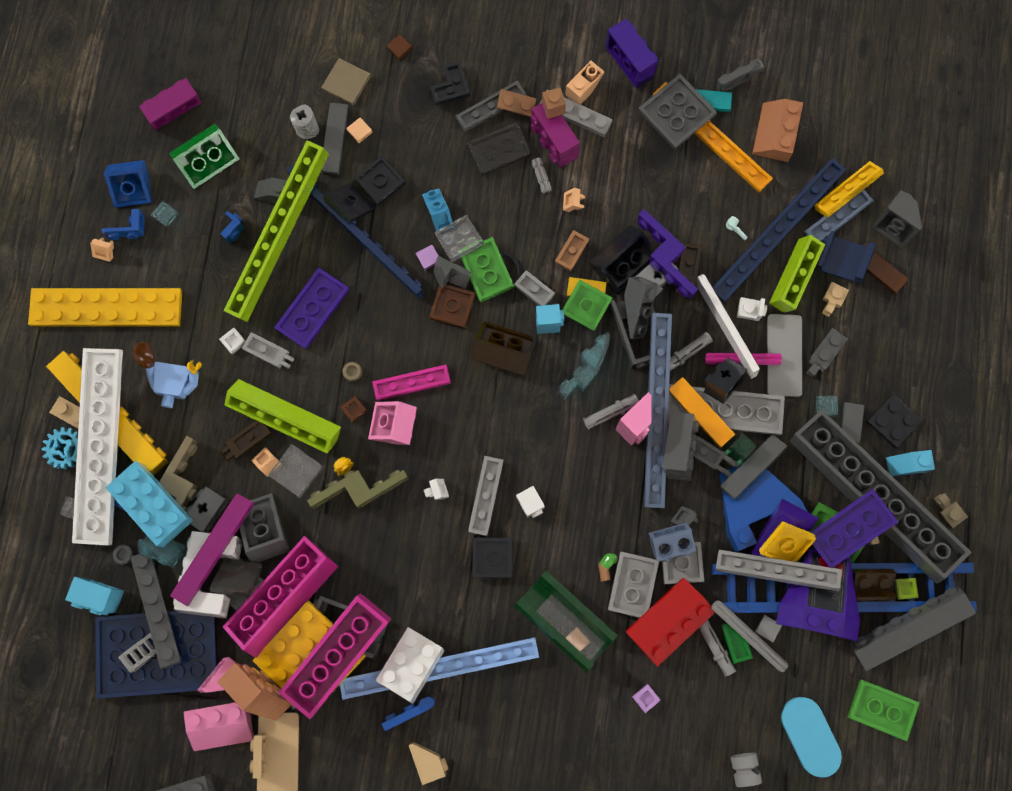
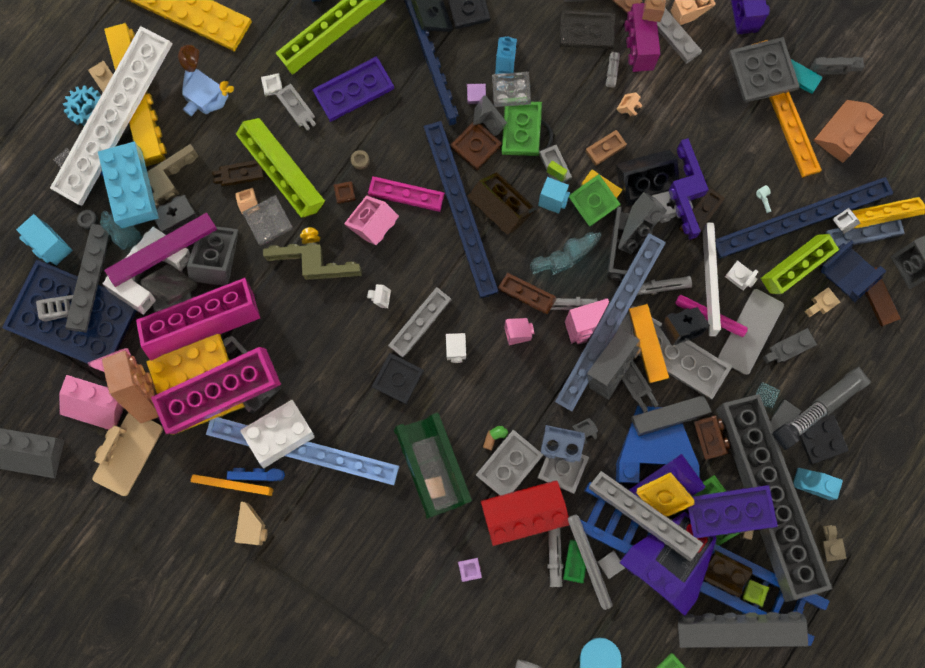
camera: 25 degrees right, 0 degrees up
clear green brick [724,433,757,466] -> none
none -> light orange tile [191,474,273,496]
none -> dark blue plate [424,121,498,299]
none -> reddish brown tile [498,273,557,315]
none -> bright pink slope [504,318,534,346]
none -> lime tile [547,161,567,182]
none -> reddish brown bracket [694,415,731,460]
none -> piece [772,366,871,450]
none -> light grey tile [833,208,860,234]

